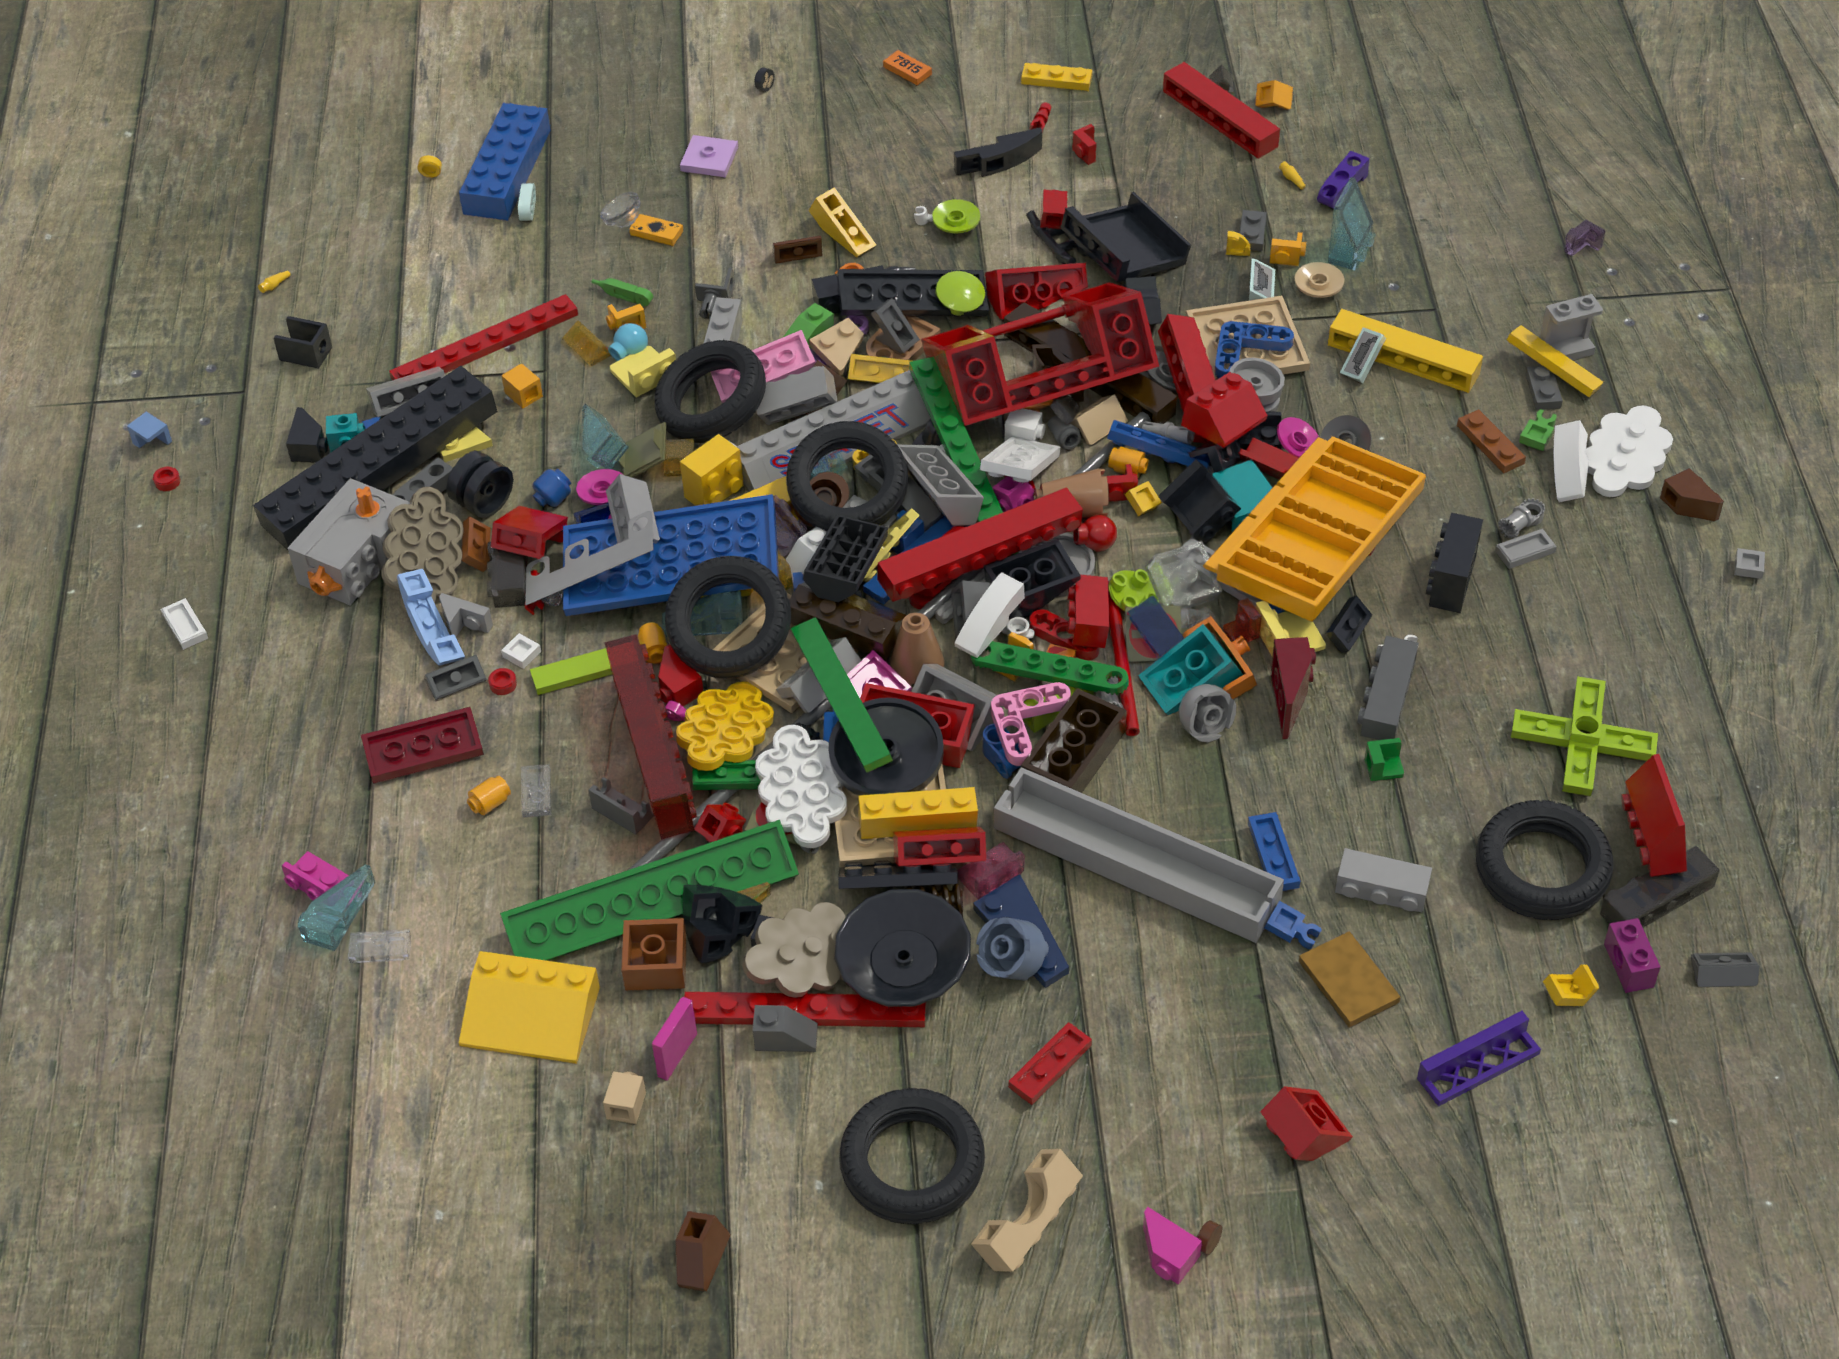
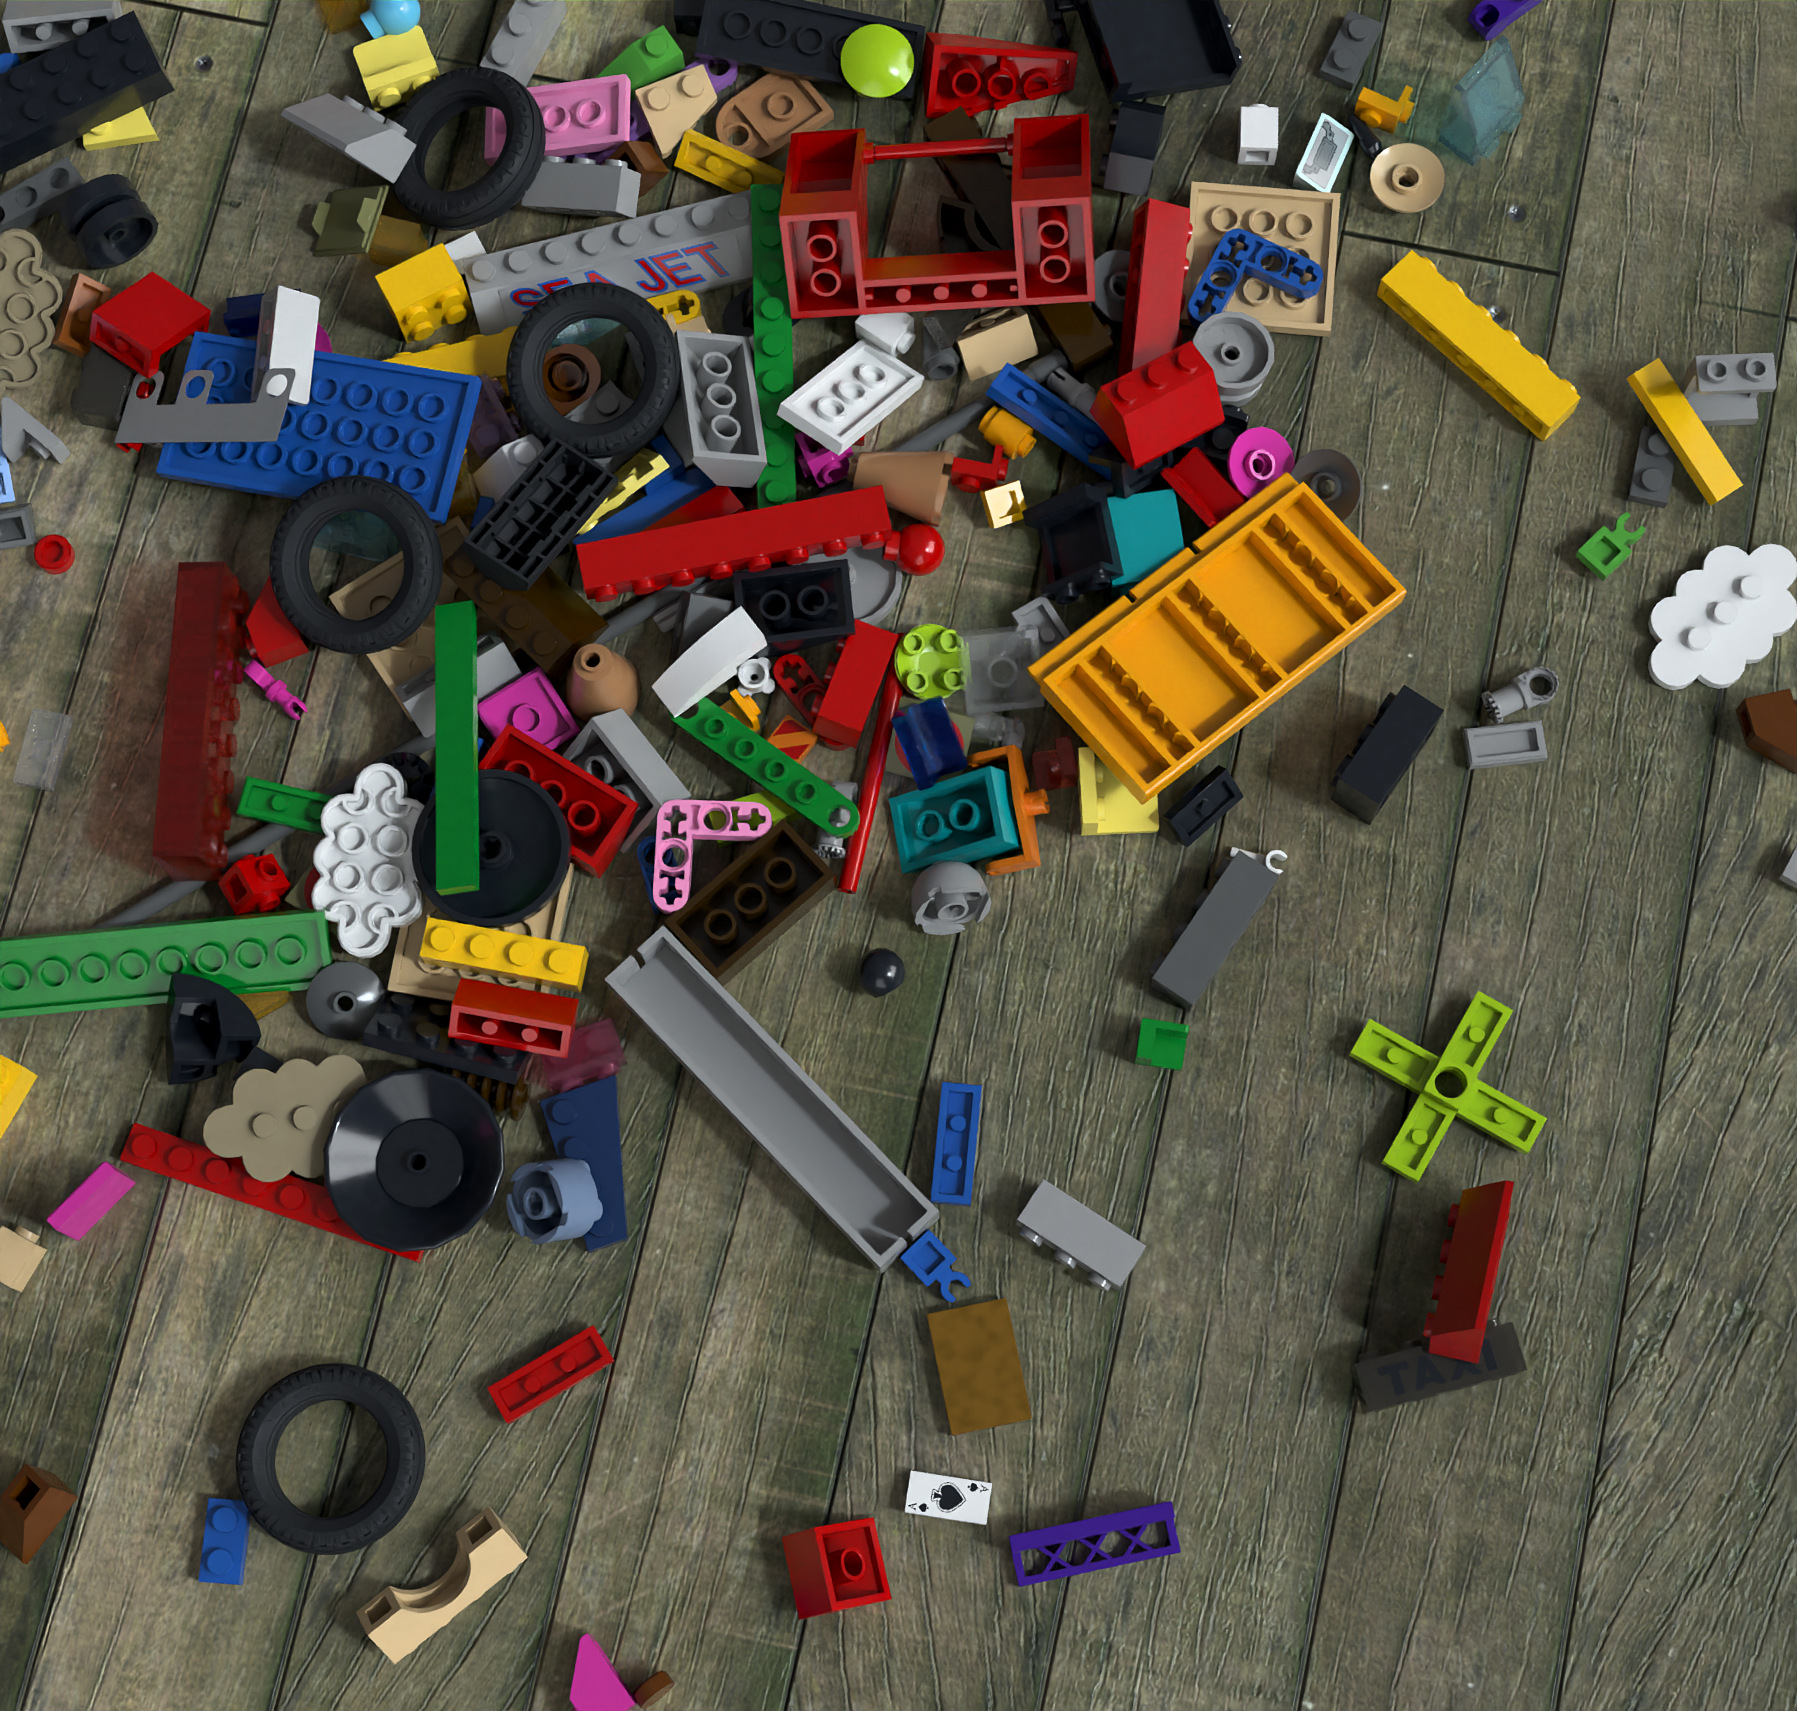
camera: 20 degrees right, 25 degrees up
light orange panel [501,364,543,409] -> none
white tile [501,633,541,669] -> none
lime tile [530,640,644,695] -> none
blue head [532,469,572,508] -> none
dark pink dish [576,469,623,505] -> none
clear light blue slope [582,403,629,469] -> none
dark grey hinge [589,777,654,834] -> none
dark orange brick [621,918,687,991] -> none
light orange brick [637,622,668,663] -> none
yellow plate [676,681,774,771] -> none
dark grey slope [753,1005,818,1052] -> none
dark grey slope [871,298,920,354] -> none
yellow tile [1226,231,1251,256] -> none
dark red slope [1270,637,1316,739] -> none
slope [1340,327,1386,384] -> none
dark orange plate [1457,409,1526,474] -> none
black tyre [1476,800,1613,920] -> none
yellow bracket [1543,964,1599,1006] -> none
white slope [1554,420,1589,502] -> none
magenta brick [1604,918,1661,993] -> none
dark grey slope [1691,952,1760,987] -> none
none -> blue plate [198,1498,251,1585]
none -> light grey slope [281,93,417,184]
none -> dark grey dish [306,961,386,1040]
none -> black piece [856,948,906,998]
none -> white tile [905,1471,992,1525]
none -> white brick [1237,104,1278,165]
none -> black piece [1348,114,1383,162]

